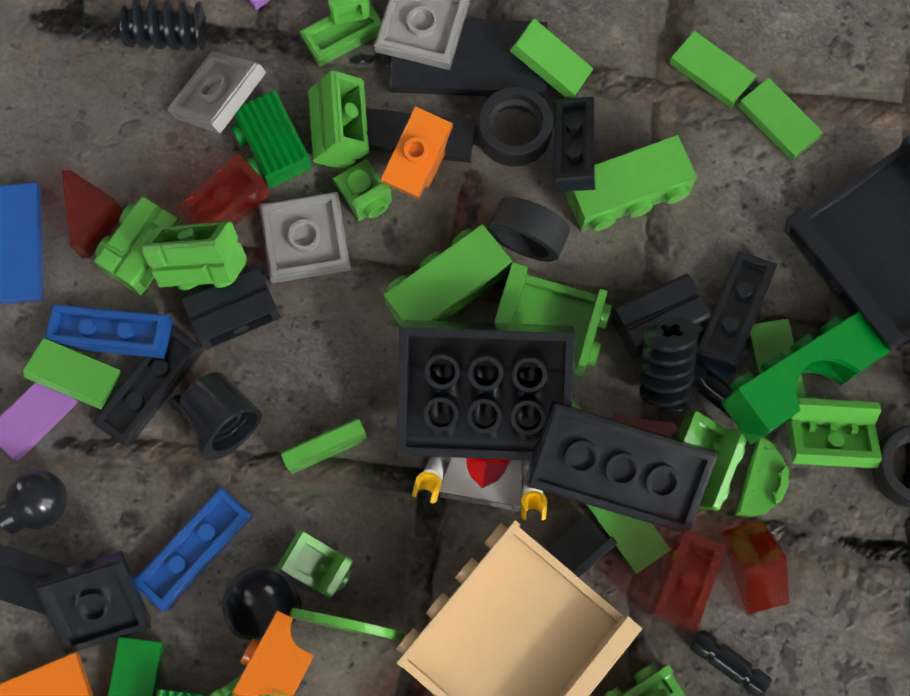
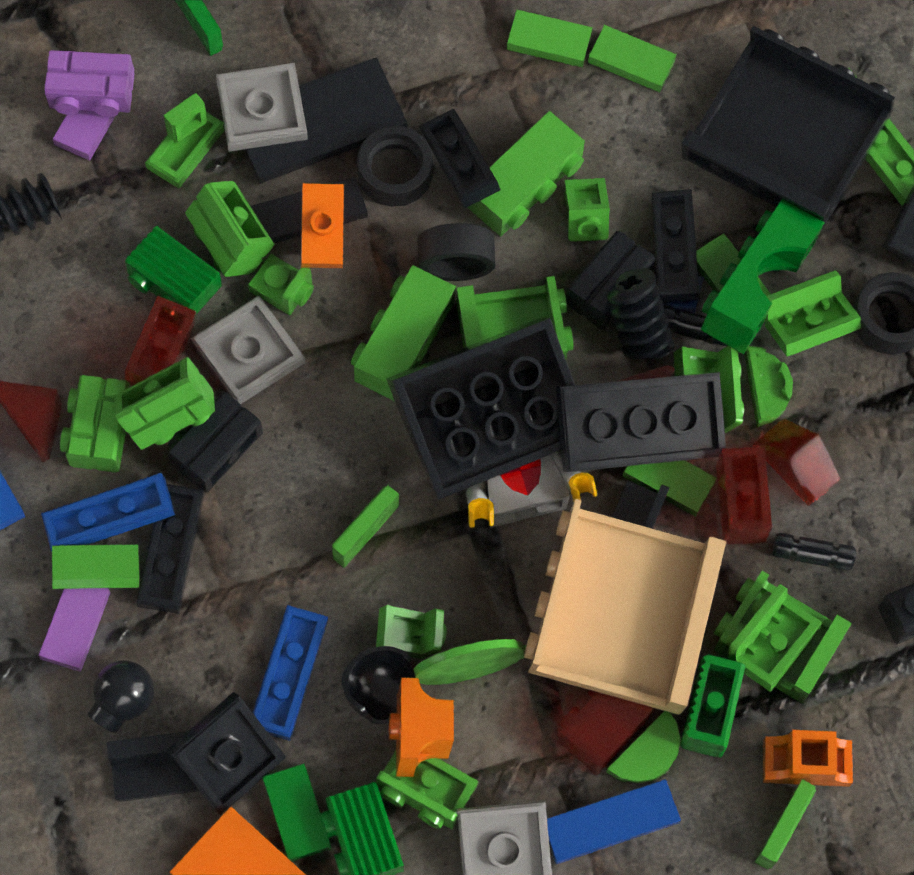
camera: 30 degrees left, 5 degrees down
light grey tile [167,51,267,134] -> none
black hat [170,372,262,461] -> none
bright green tile [510,19,593,98] -> none
none -> bright green bracket [565,178,610,241]

